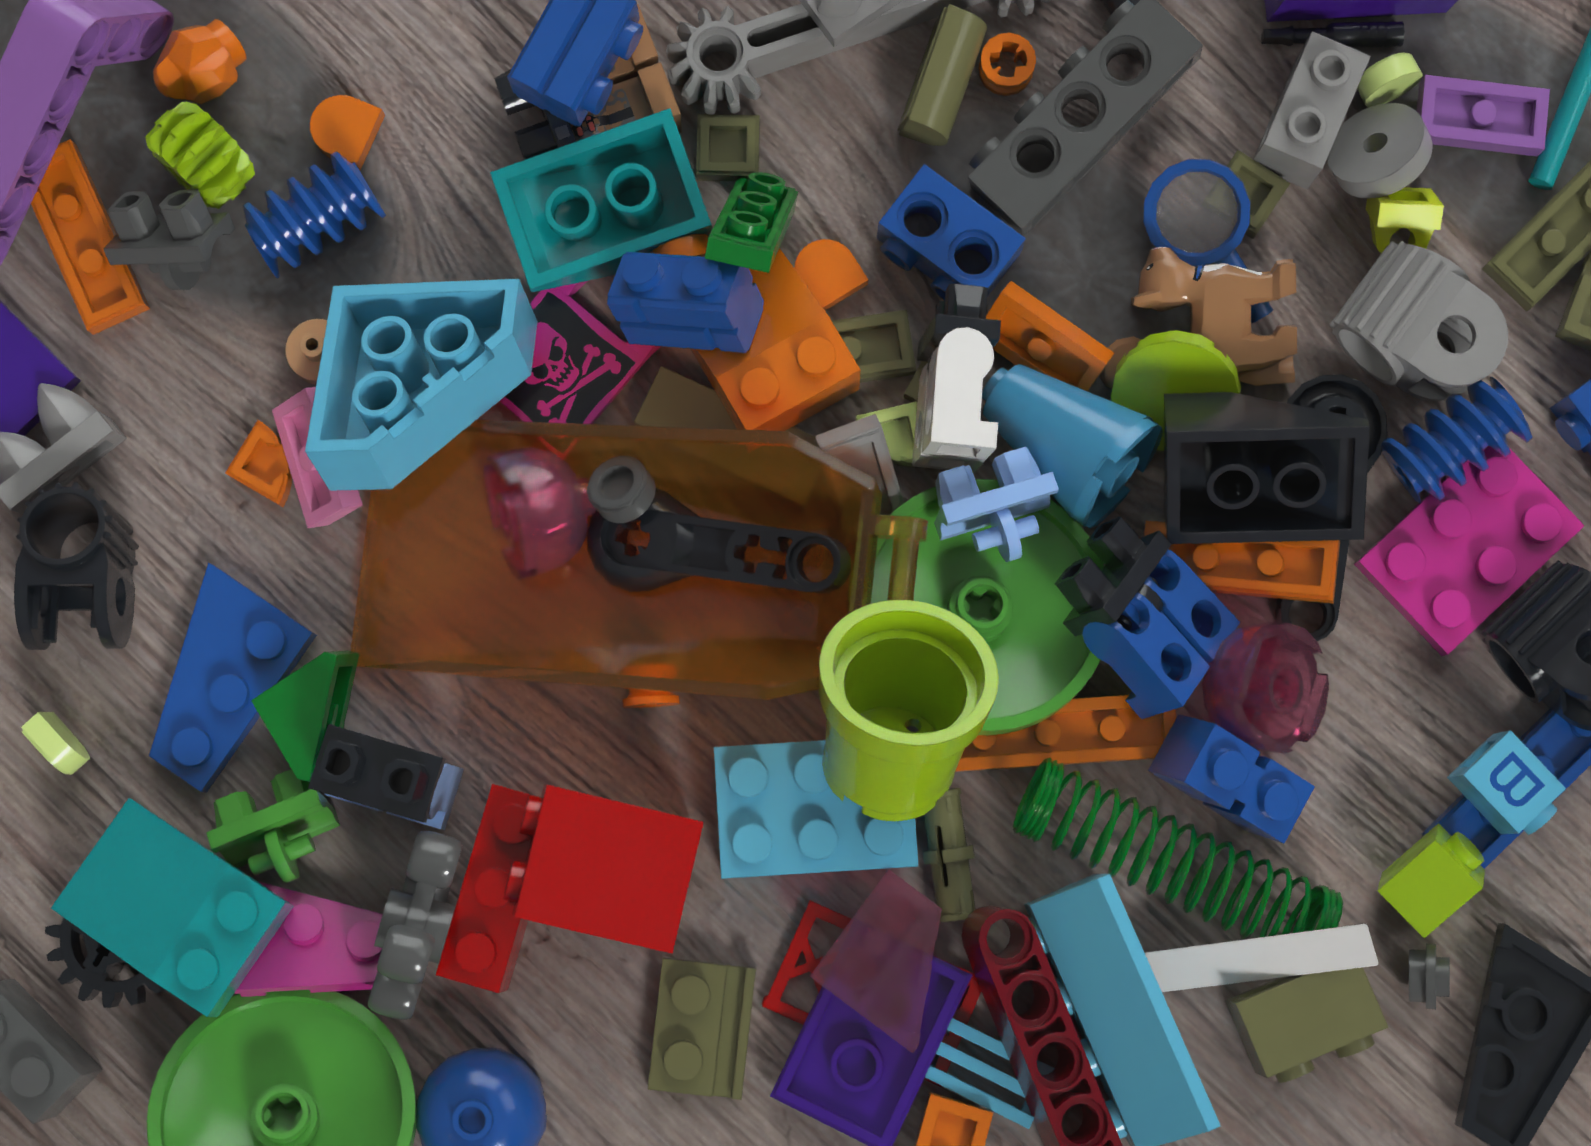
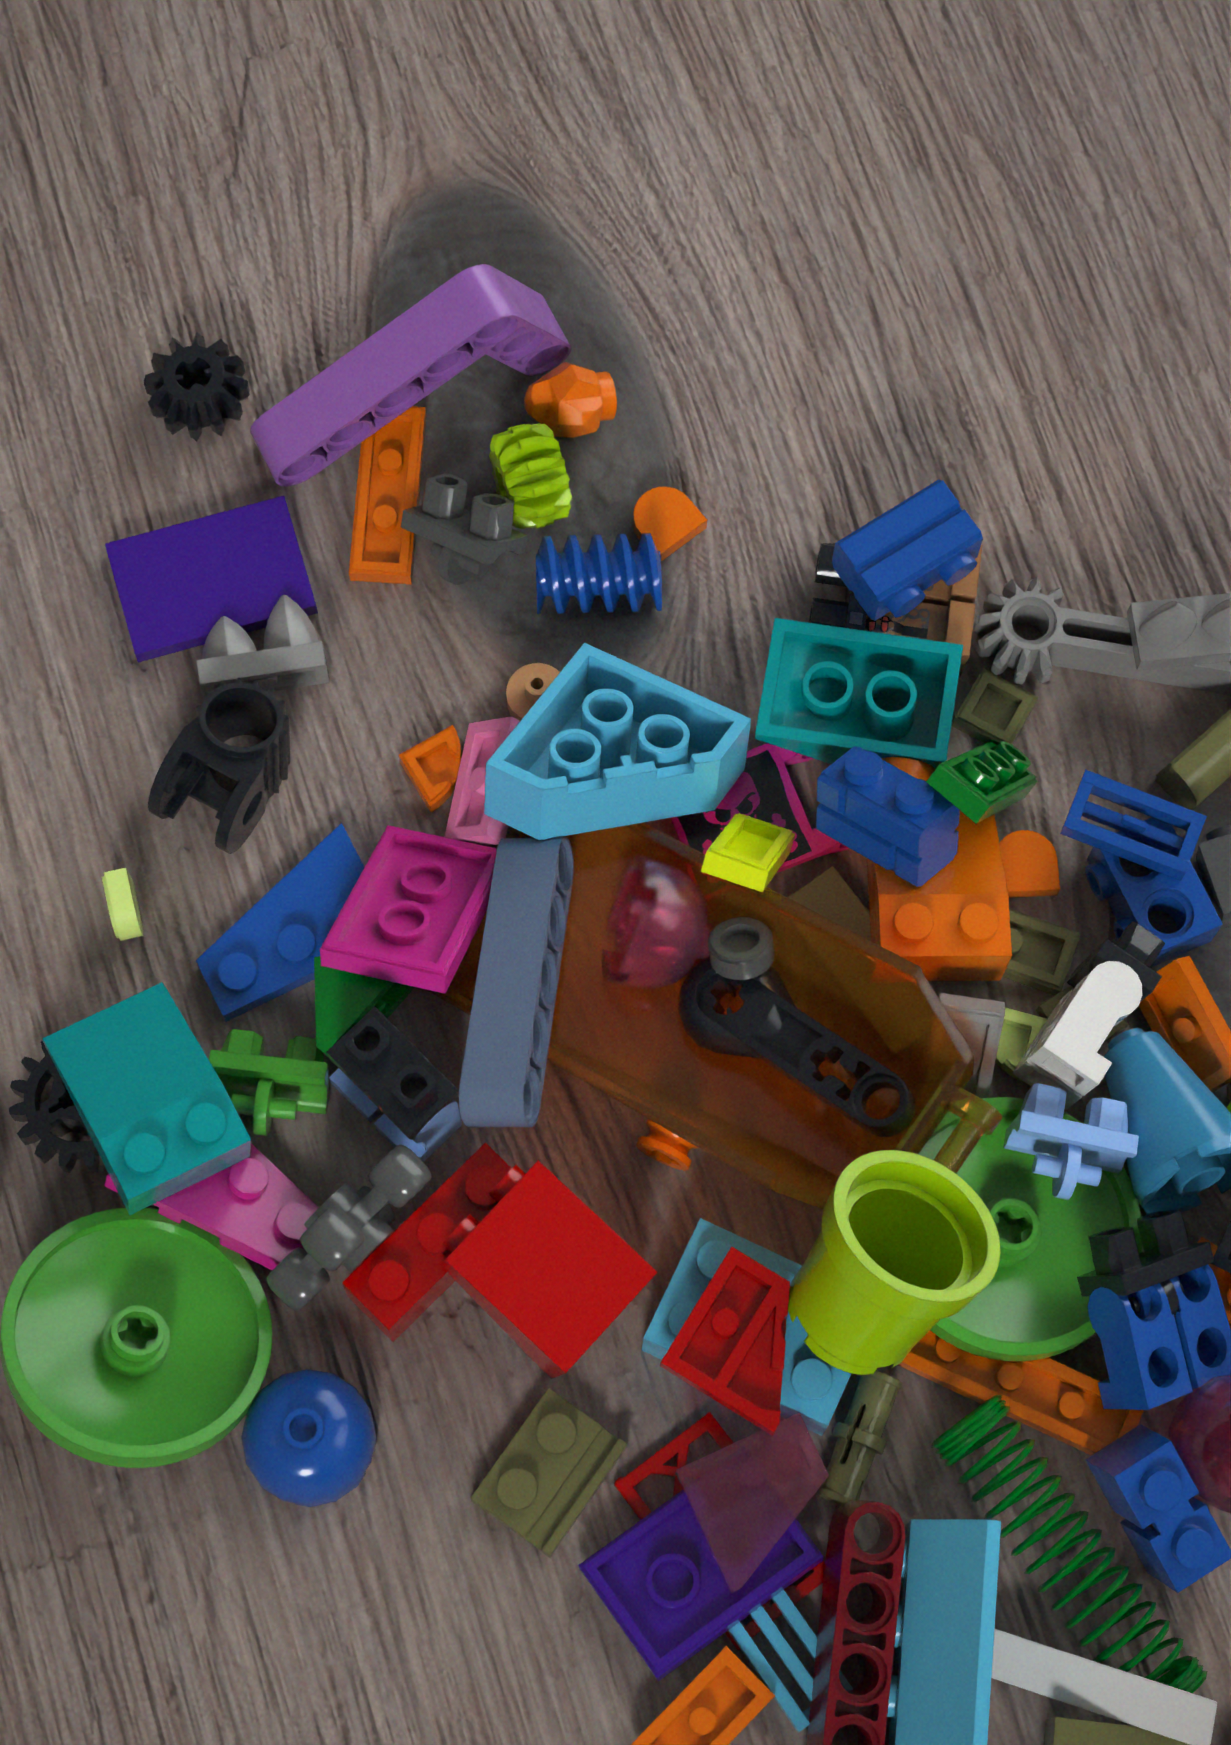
camera: 25 degrees right, 10 degrees down
none -> dark pink tile [320,825,497,994]
none -> sand blue beam [459,837,574,1127]
none -> red wing [660,1246,790,1436]
none -> neon yellow tile [701,813,795,893]
none -> blue tile [1060,769,1207,880]

